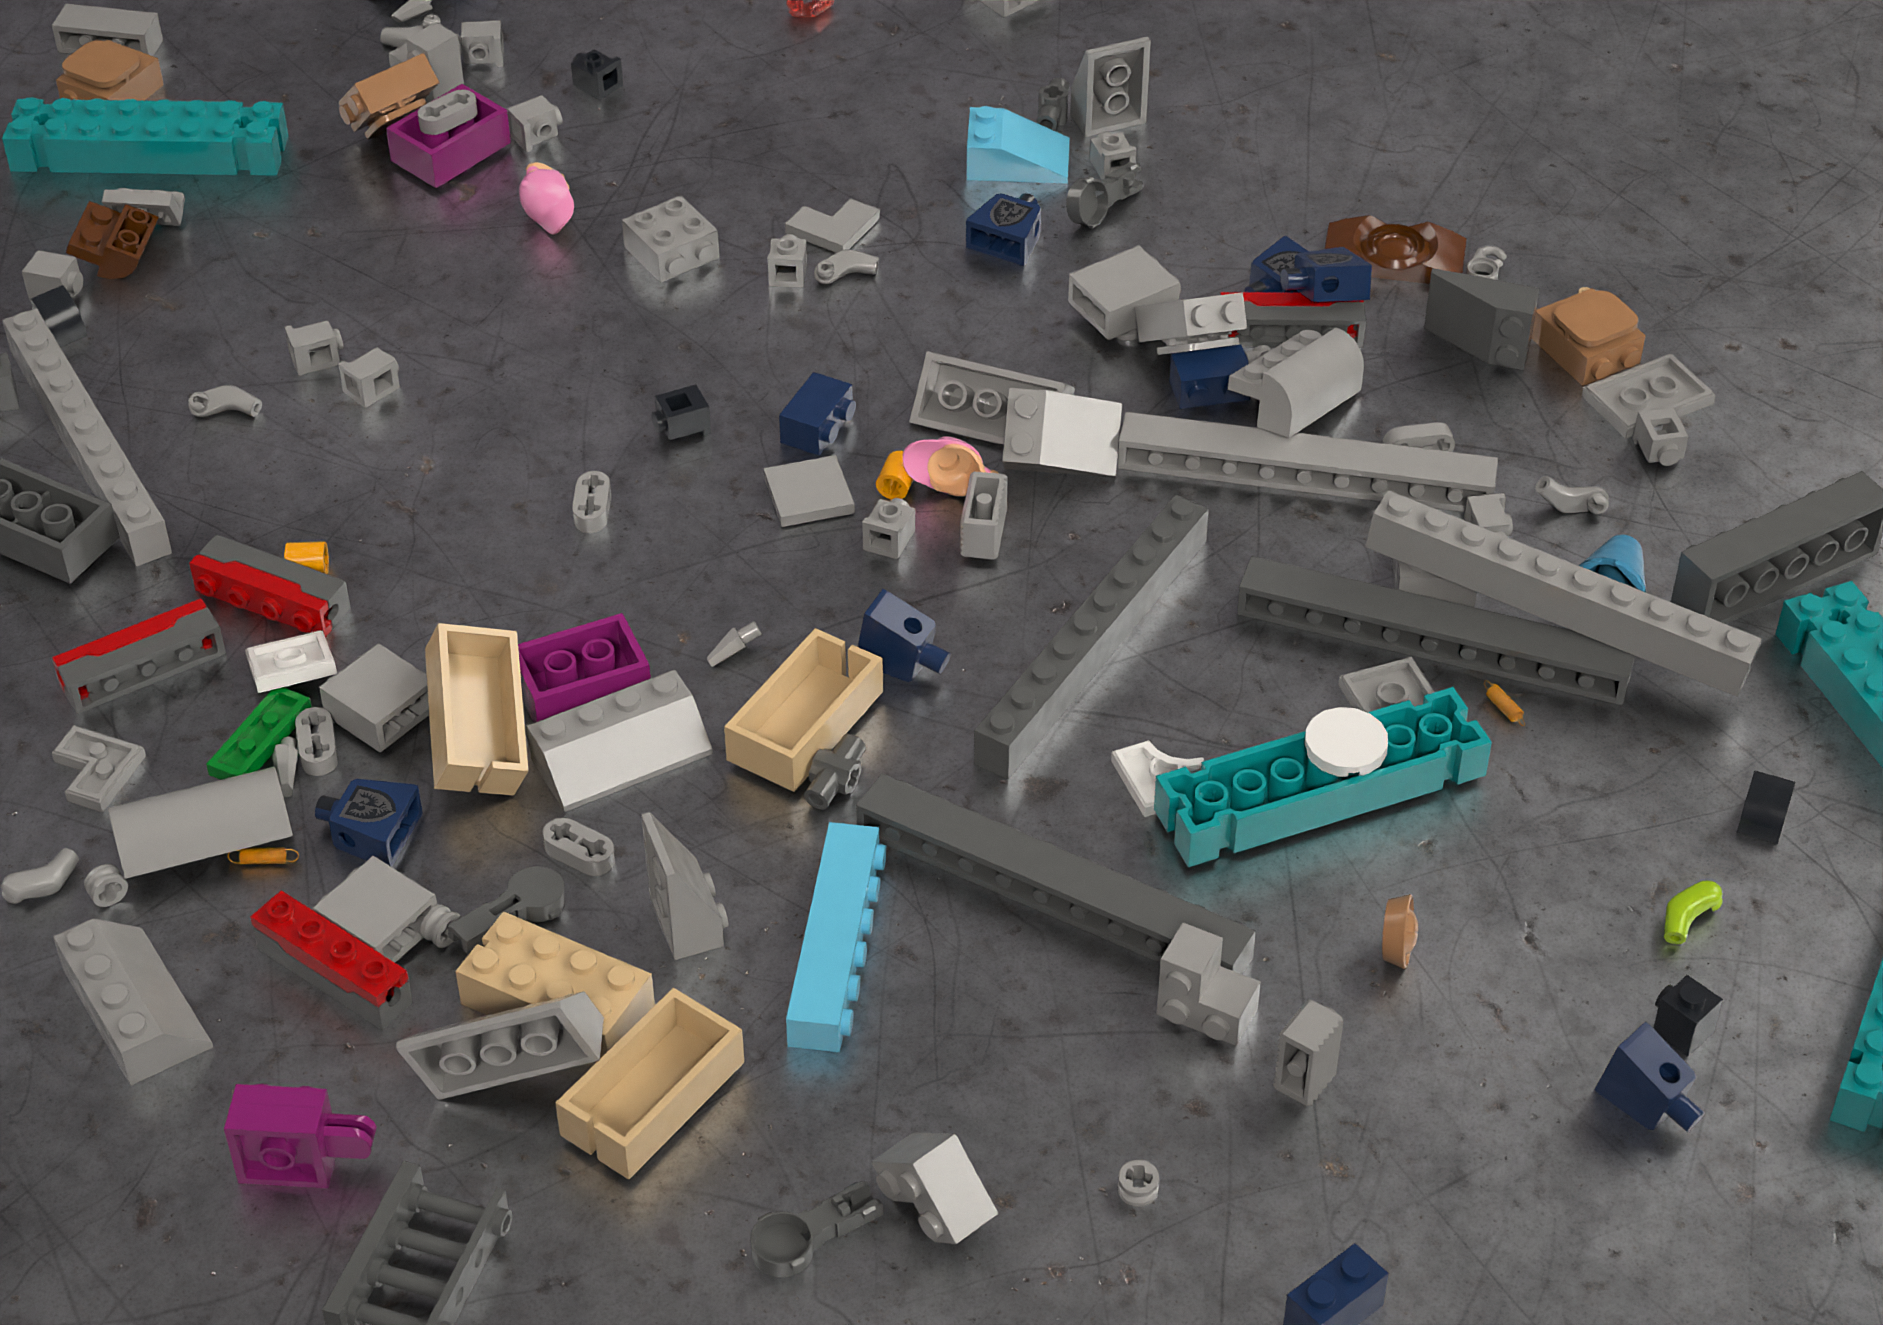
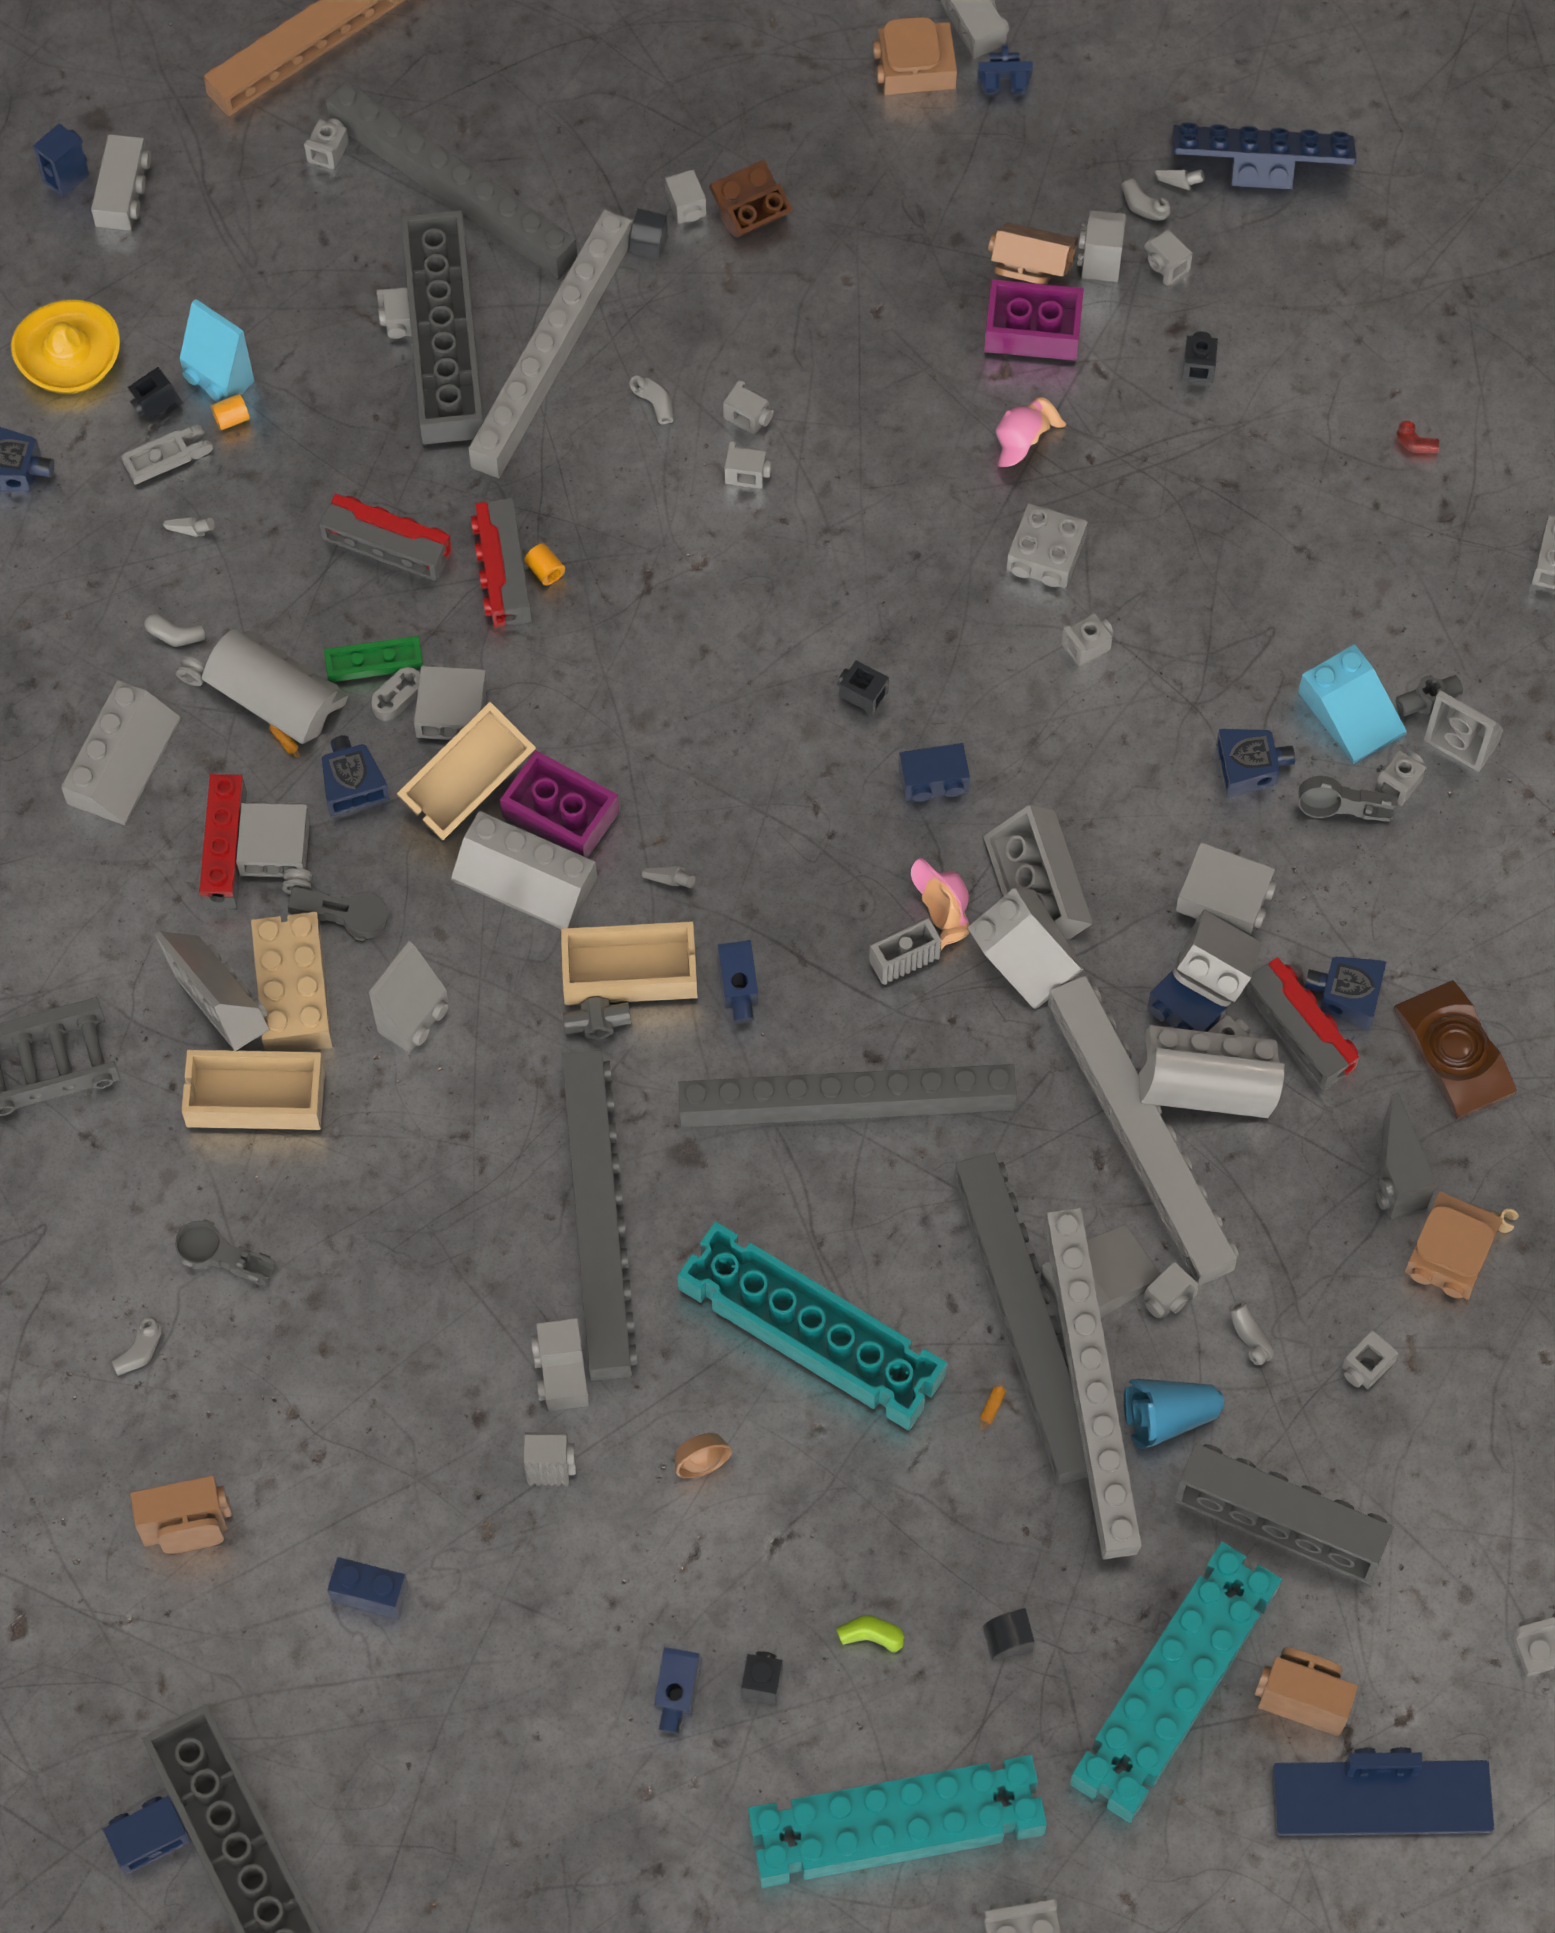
camera: 55 degrees right, 20 degrees up
teal brick [2,97,289,176] -> none
light grey tile [52,725,146,813] -> none
light grey bracket [102,188,185,226] -> none
magenta brick [224,1083,376,1189] -> none
white tile [245,630,337,693] -> none
light grey bar [272,737,298,797] -> none
light grey beam [418,90,477,135] -> none
light grey brick [507,95,562,152] -> none
light grey beam [543,818,615,876] -> none
light grey beam [572,471,611,533] -> none
light grey tile [763,455,855,527] -> none
light grey tile [785,199,880,253] -> none
medium azure brick [786,822,886,1053] -> none
light grey arm [814,249,879,285] -> none
light grey brick [862,498,915,559] -> none
brick [871,1132,998,1244] -> none
light orange gear [876,450,914,500] -> none
white tile [1111,741,1205,817] -> none
light grey bush [1117,1160,1159,1207] -> none
dark blue torso [1280,247,1372,302] -> none
white tile [1305,707,1388,777] -> none
light grey tile [1338,657,1434,712] -> none
light grey beam [1382,422,1455,452] -> none
light grey piece [1466,246,1507,280] -> none
light grey tile [1582,353,1716,439] -> none
none -> dark blue hips [977,44,1033,94]

